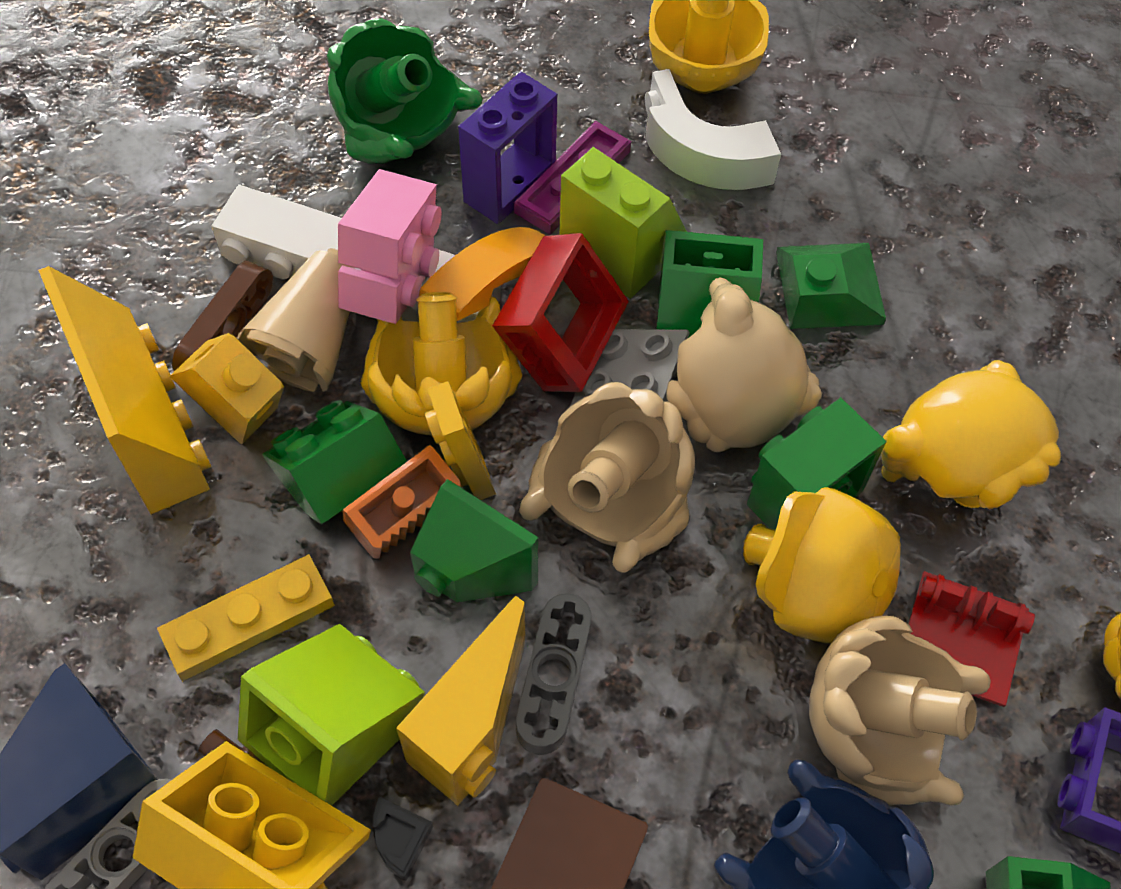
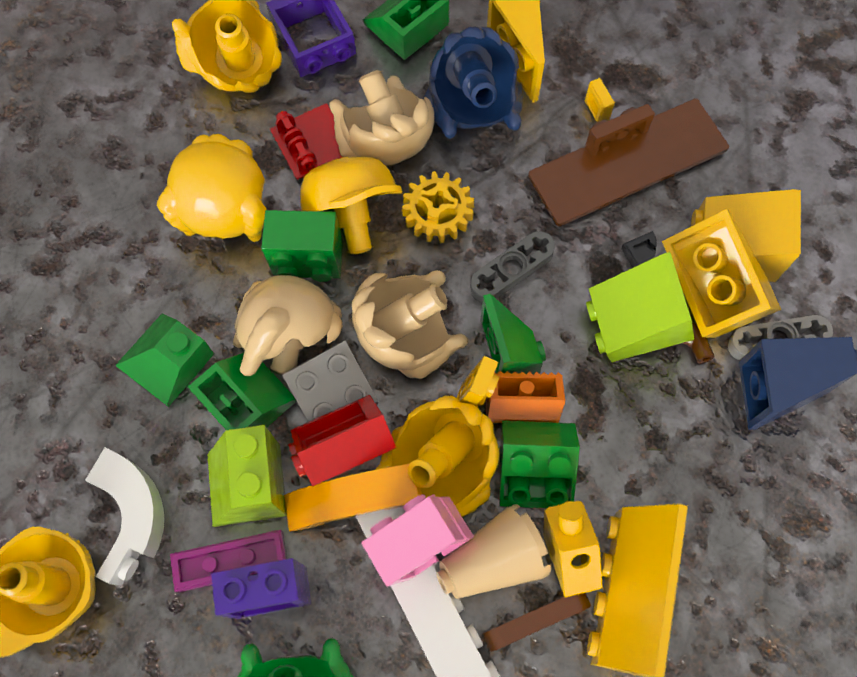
camera: 135 degrees left, 10 degrees up
yellow plate [157,554,335,682] -> none
yellow slope [396,596,525,806] -> none
none -> yellow gear [402,171,474,243]

